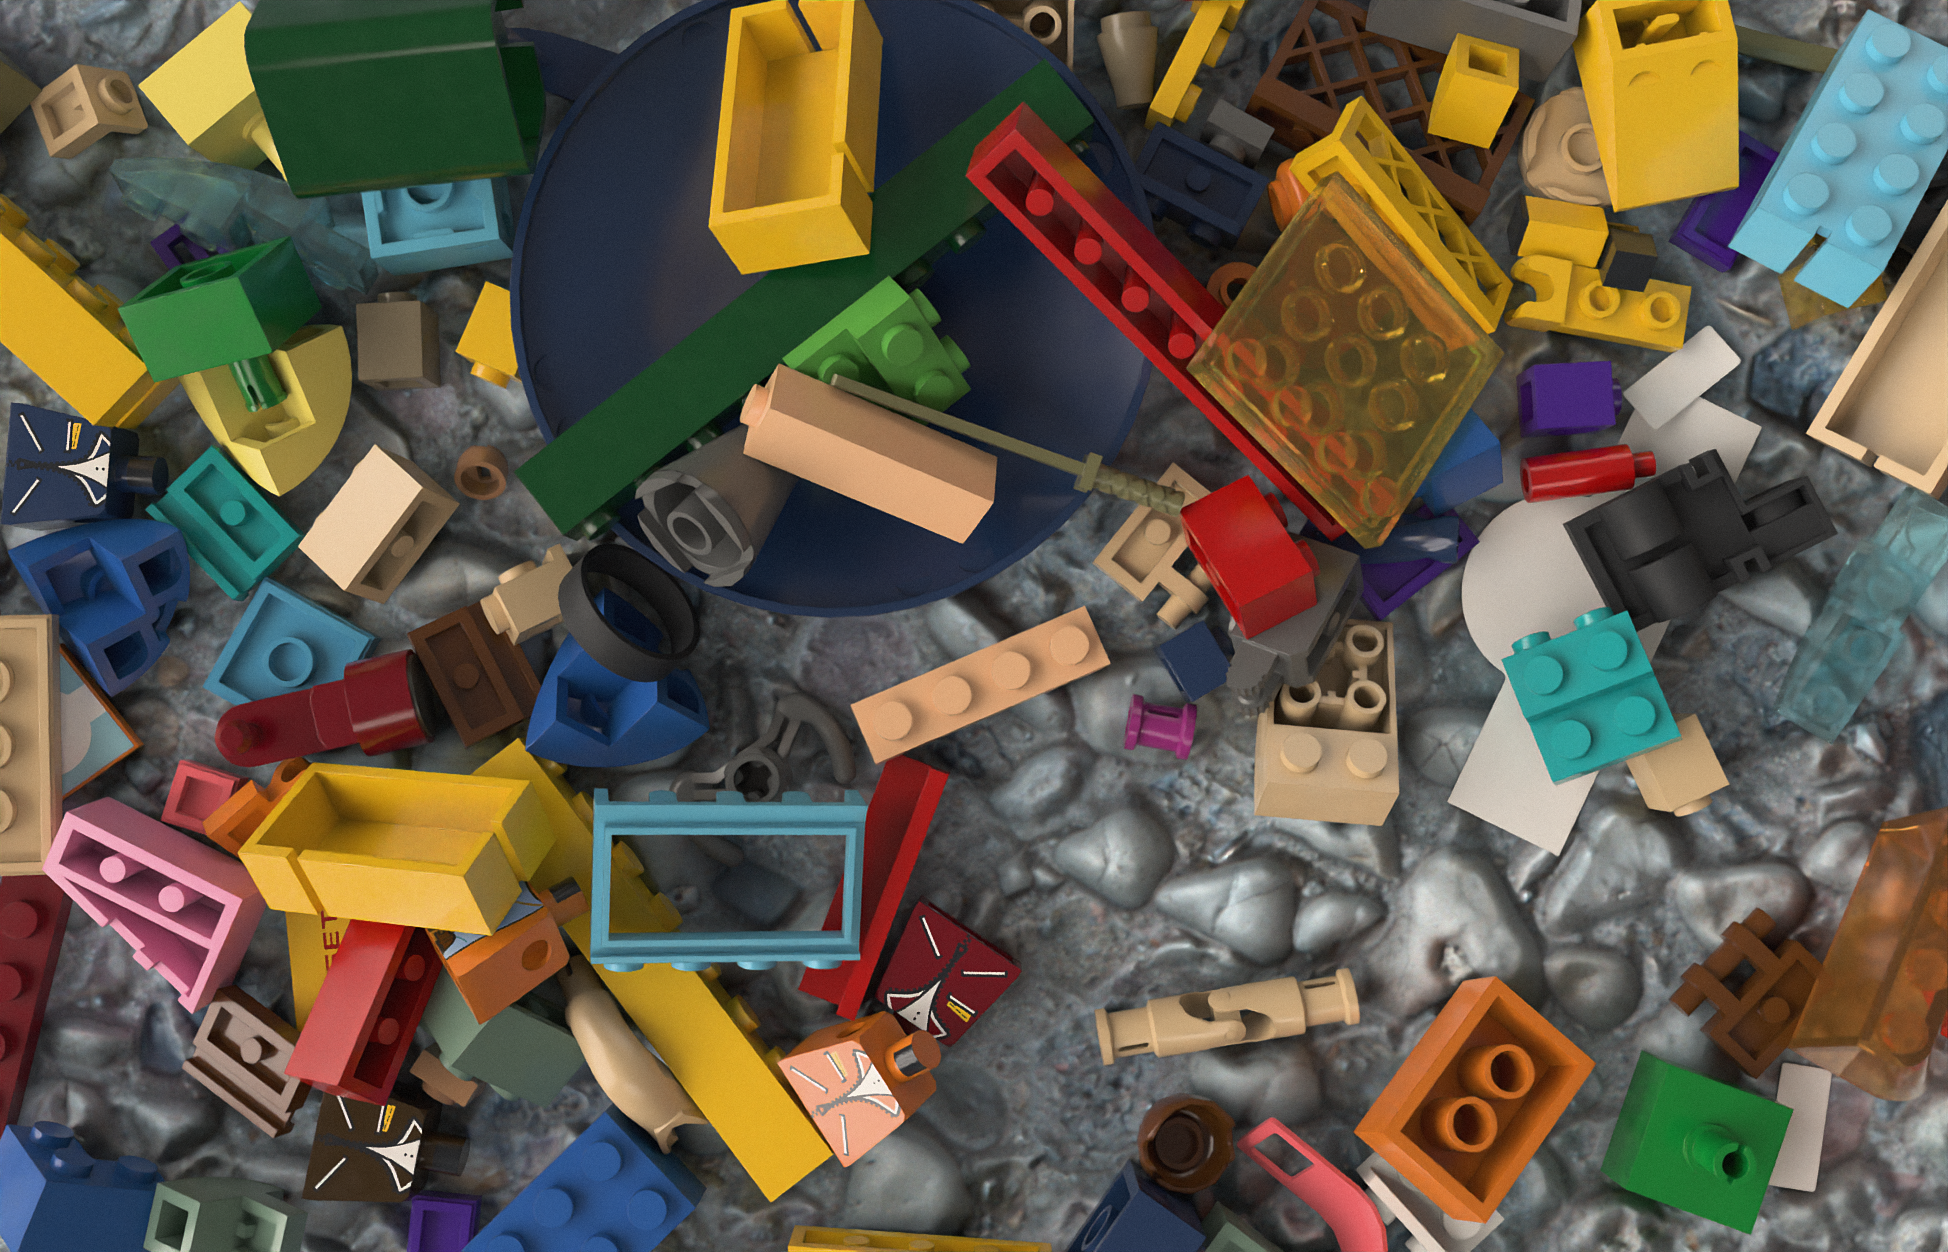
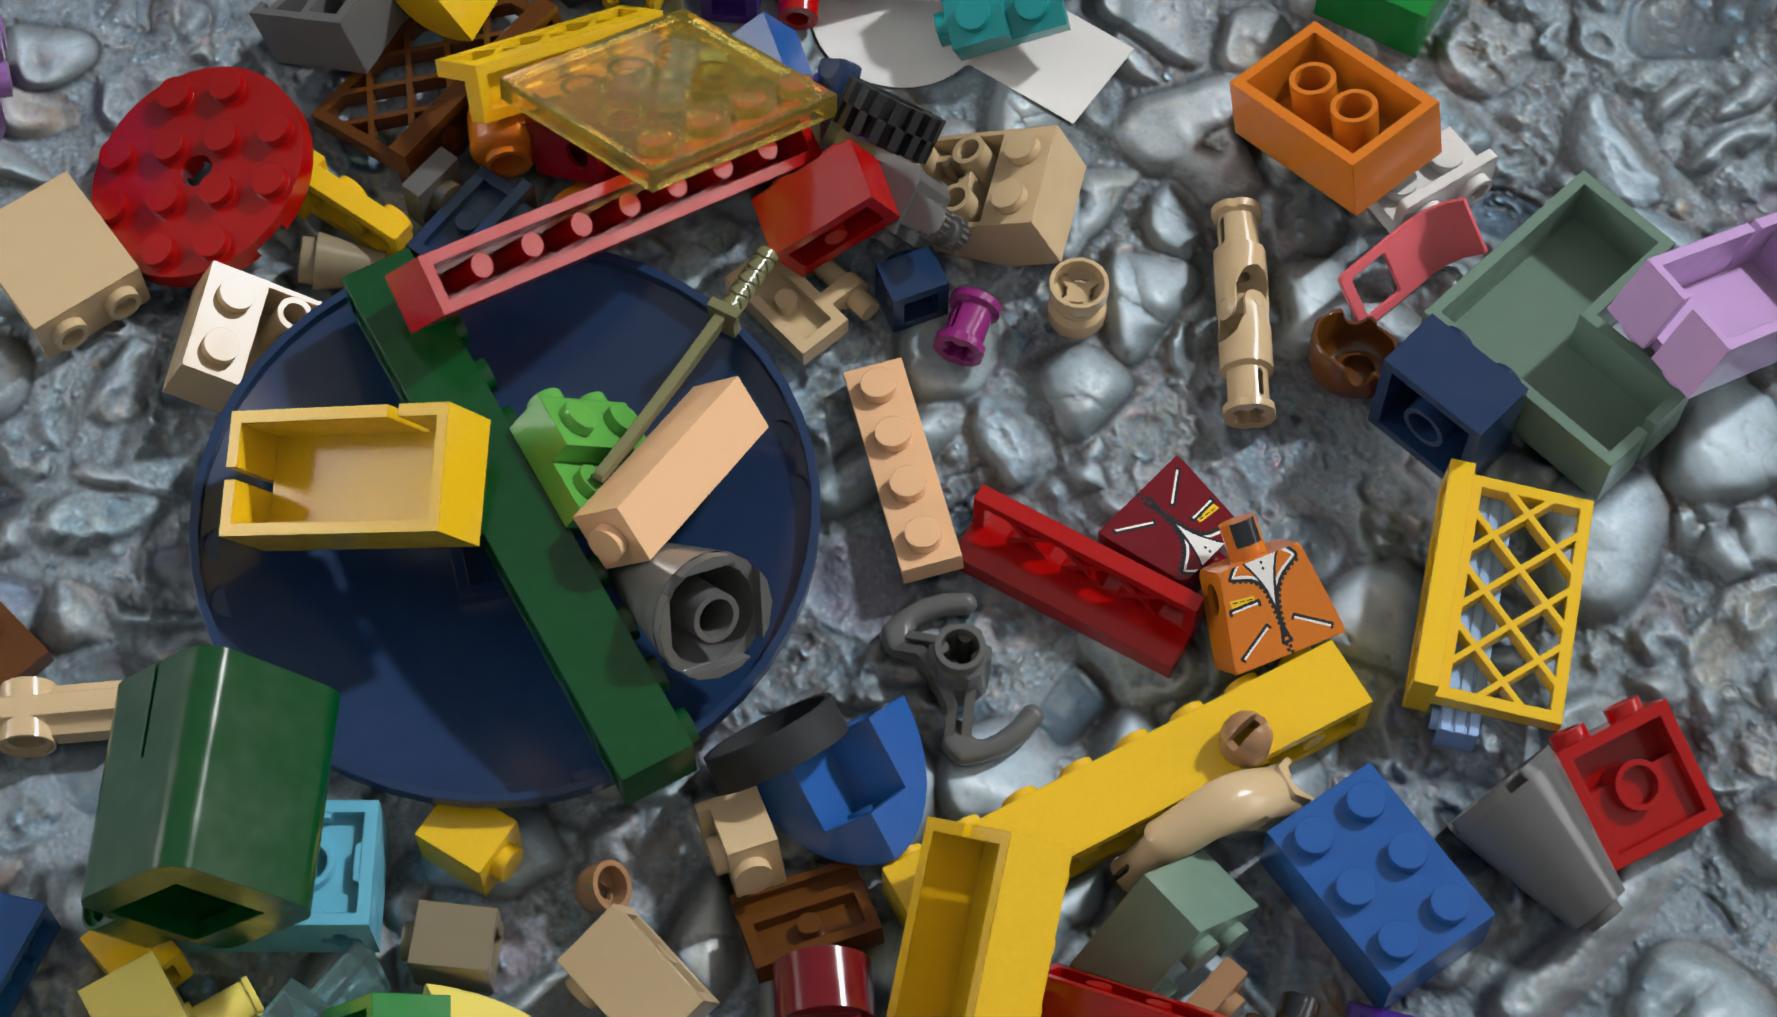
camera: 85 degrees left, 25 degrees down
orange torso [424,876,590,1025] -> none
medium azure window [590,788,868,972] -> none
none -> black tyre [830,76,946,165]
none -> tan wheel [1047,257,1109,339]
none -> medium nougat hinge [1219,710,1273,768]

